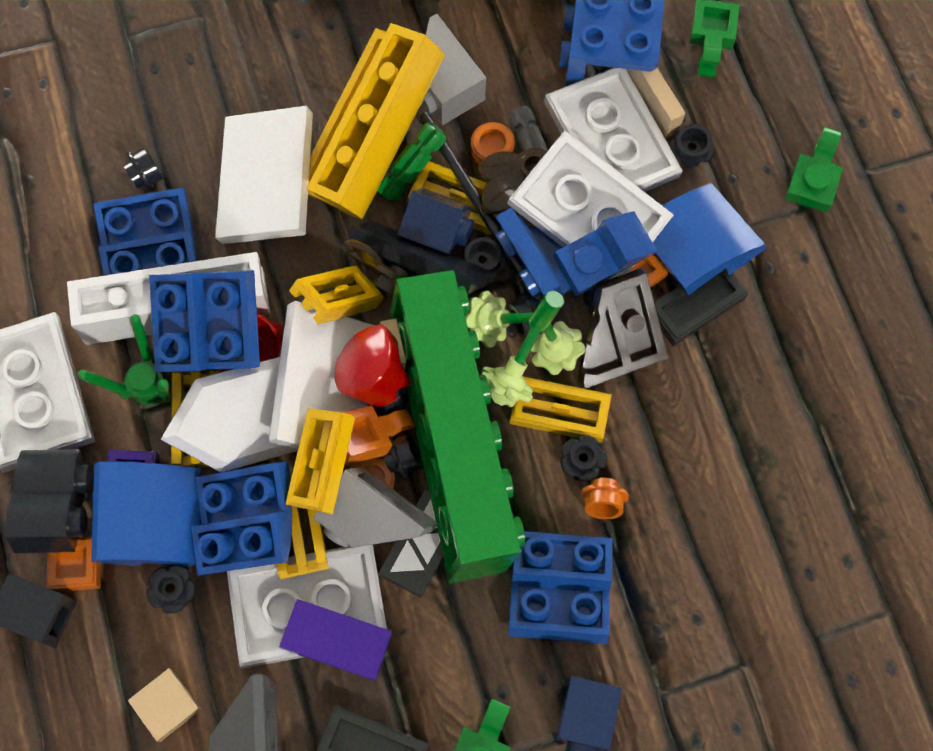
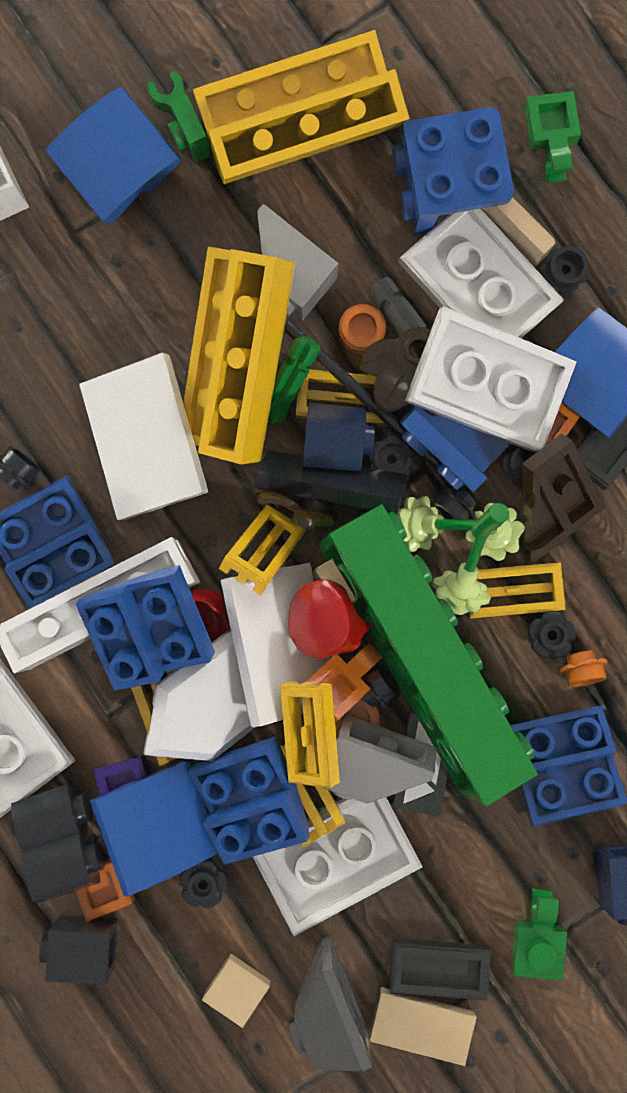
camera: 20 degrees left, 15 degrees up
green plant [78,314,172,406] -> none
dark purple tile [279,599,393,682] -> none
blue slope [553,211,657,296] -> none

